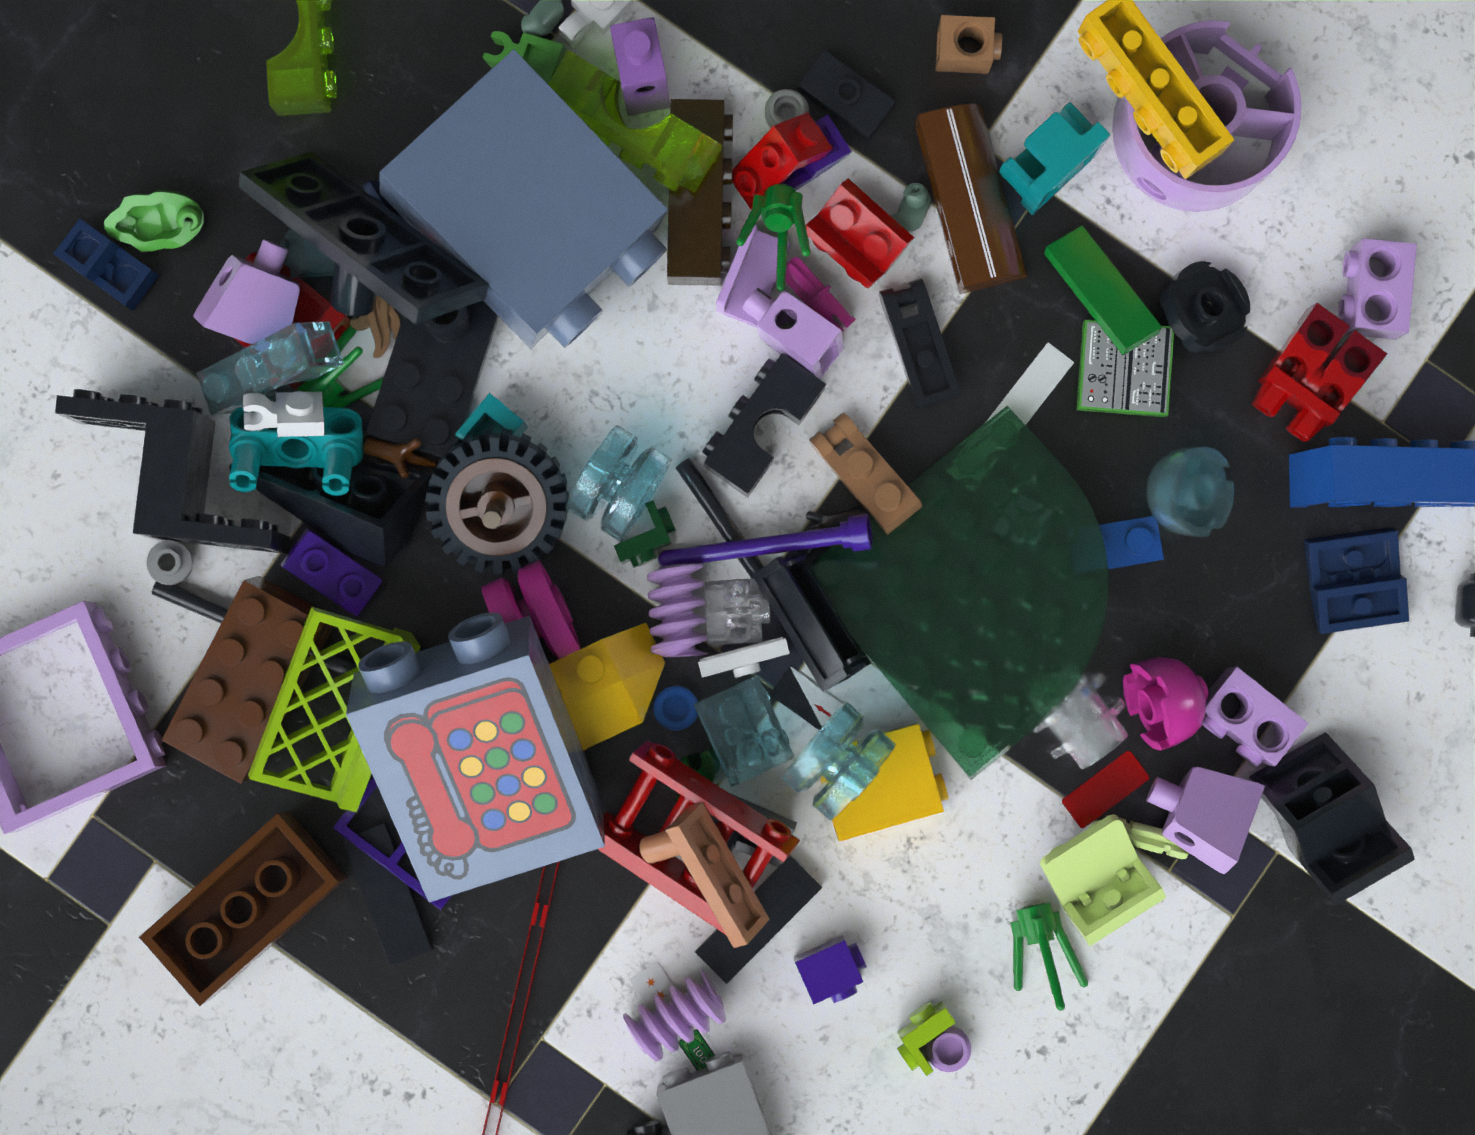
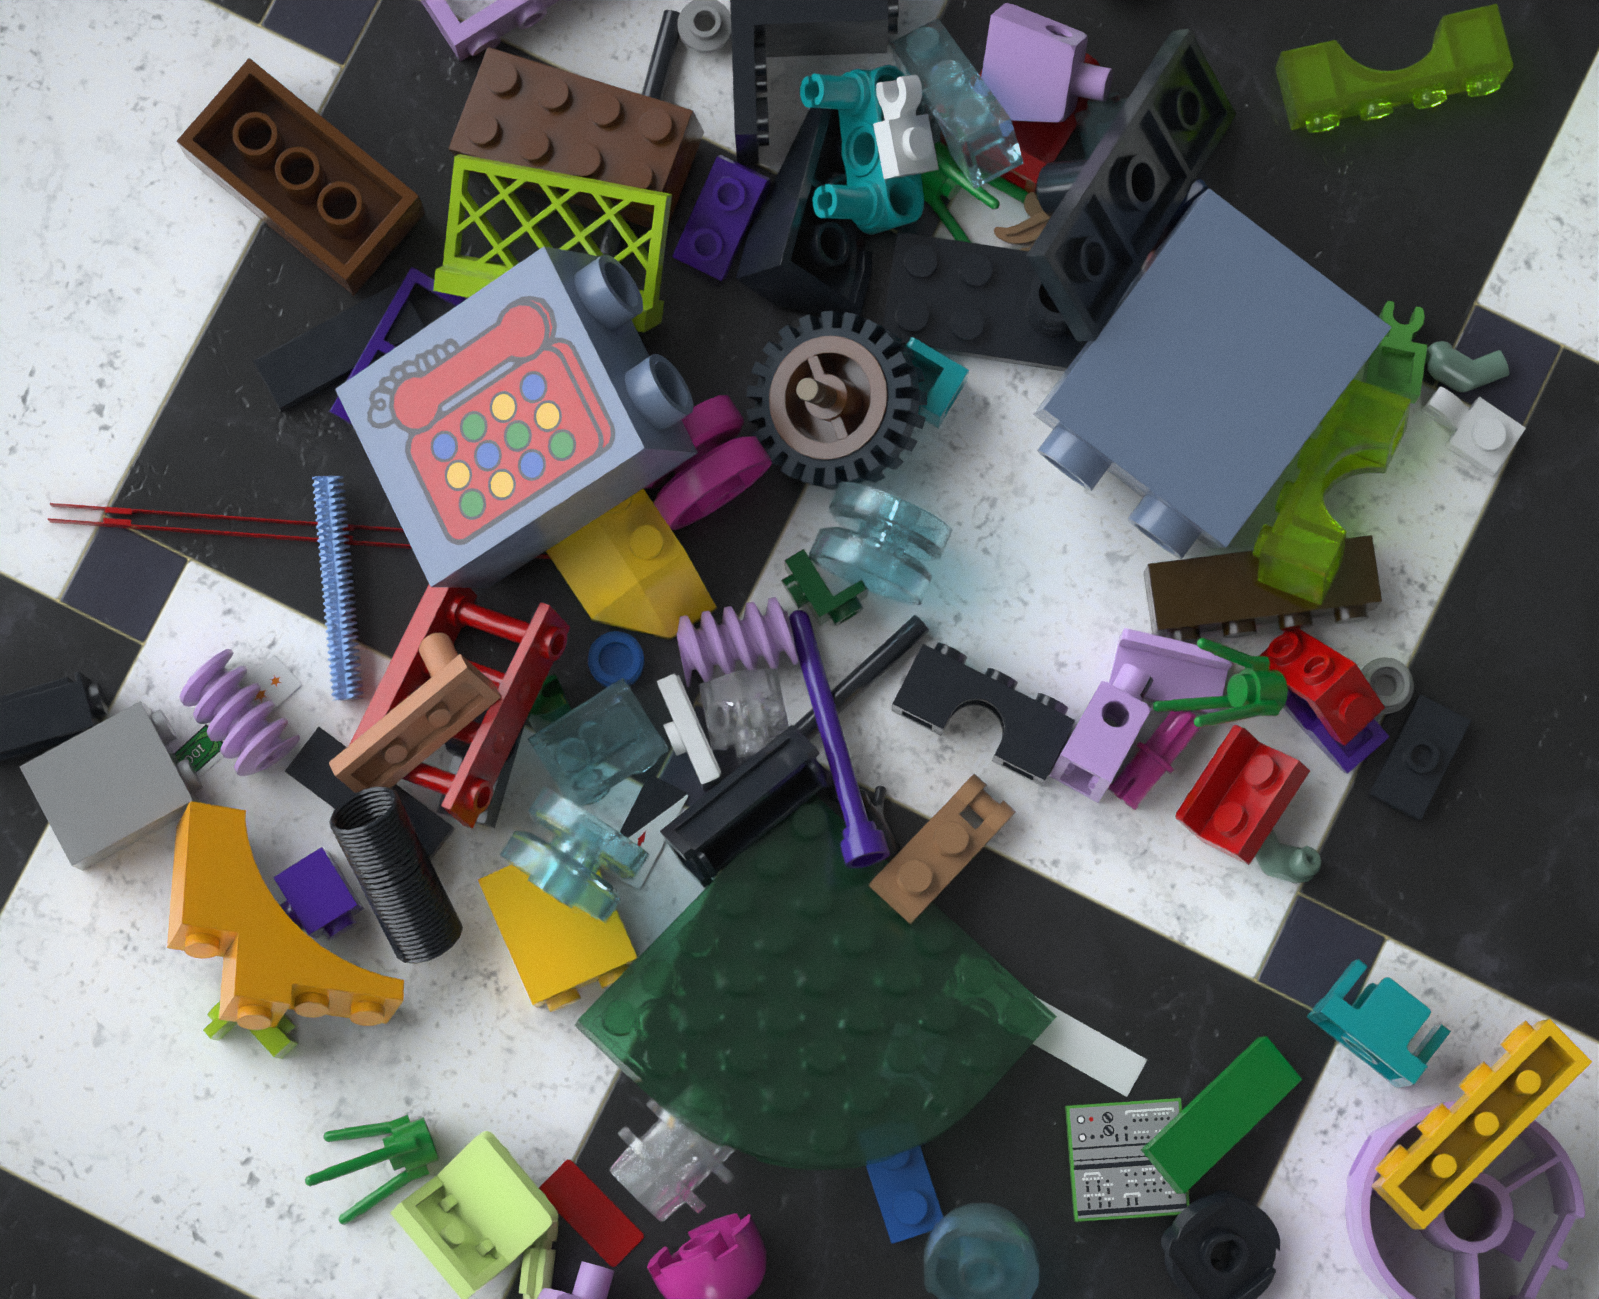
camera: 85 degrees right, 5 degrees down
reddish brown bar [363,437,437,478] -> none
medium lavender torso [610,17,670,116] -> none
black plate [879,278,961,410] -> none
reddish brown brick [915,103,1028,295] -> none
lavender plate [926,1026,971,1072] -> none
medium nougat brick [935,15,1002,74] -> none
none -> light orange arch [167,801,404,1030]
none -> light blue axle [312,476,363,701]
none -> black piece [329,787,463,964]

